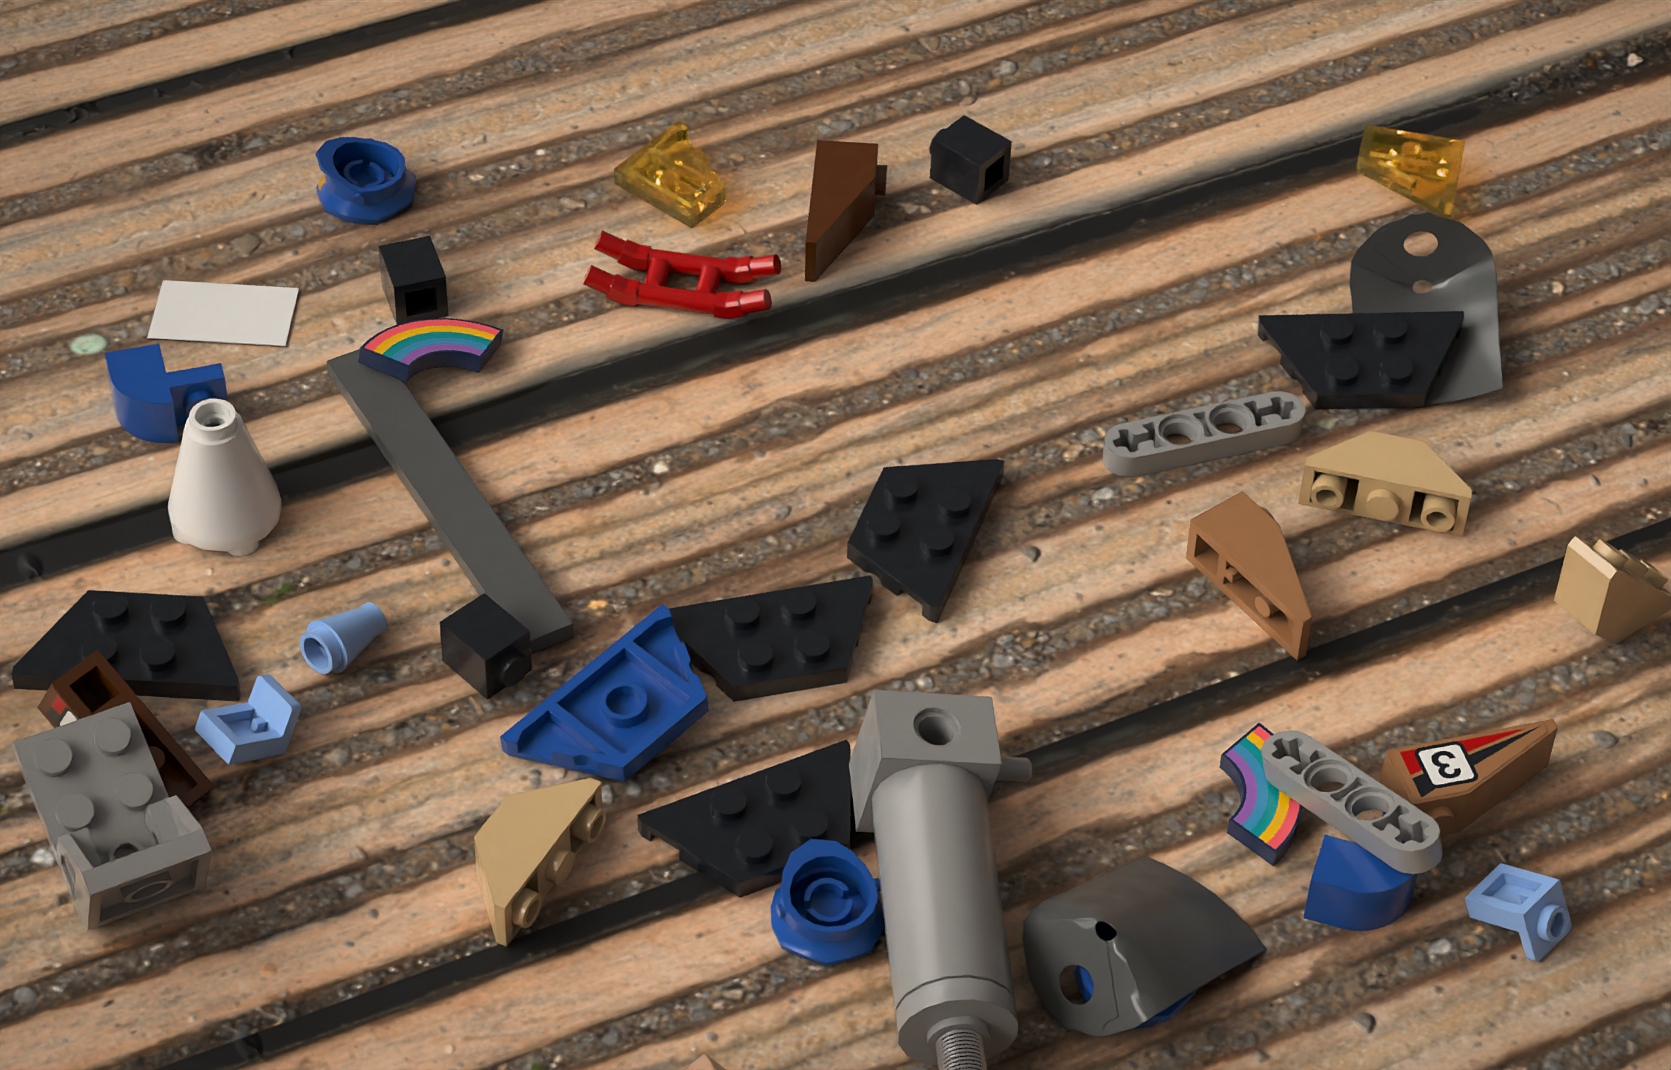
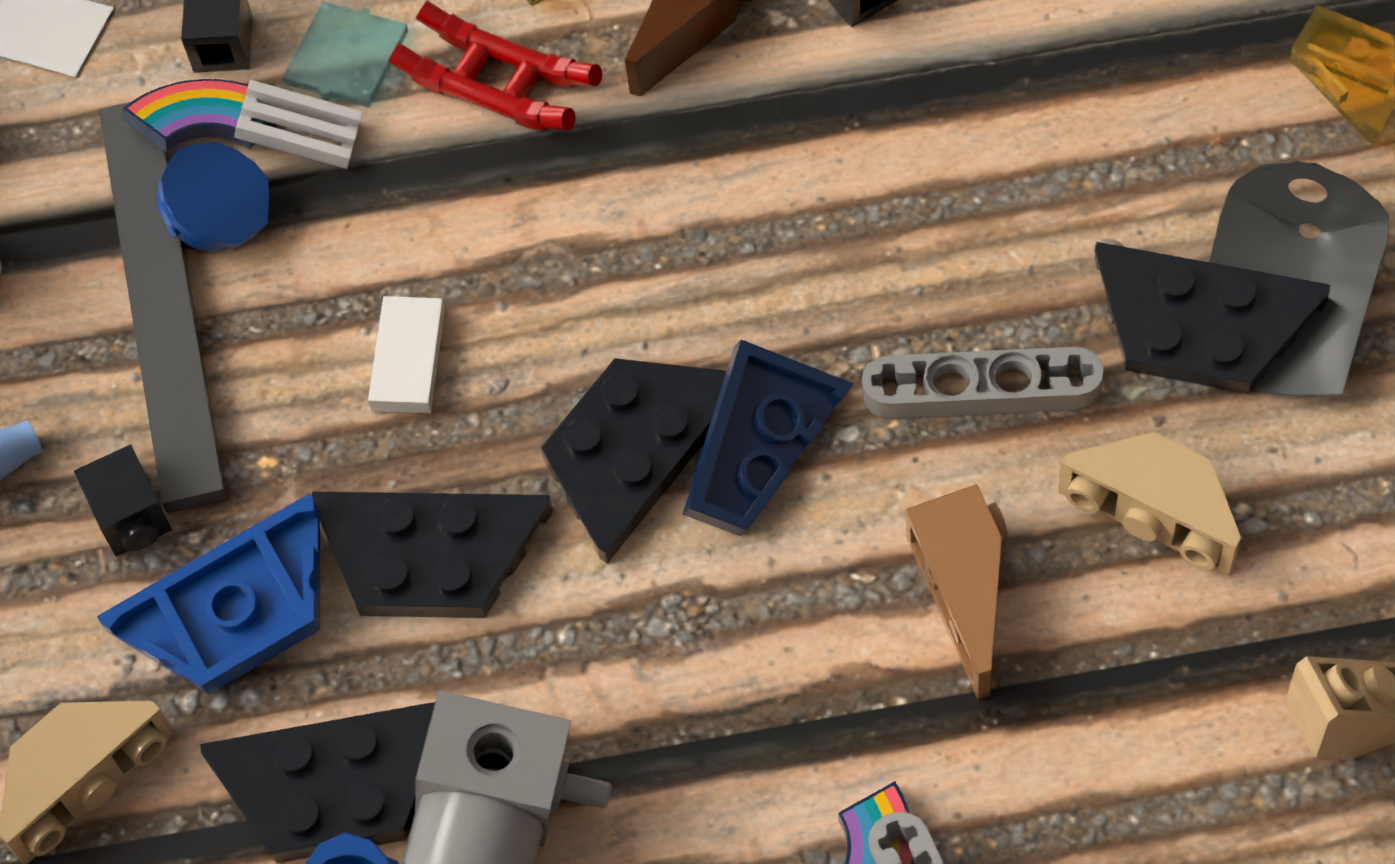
camera: 25 degrees right, 15 degrees up
none -> blue hat [157,142,269,252]
none -> white tile [234,80,363,169]
none -> clear light blue piece [282,1,409,108]
none -> white tile [368,296,445,413]
none -> dark blue wing [682,339,854,536]

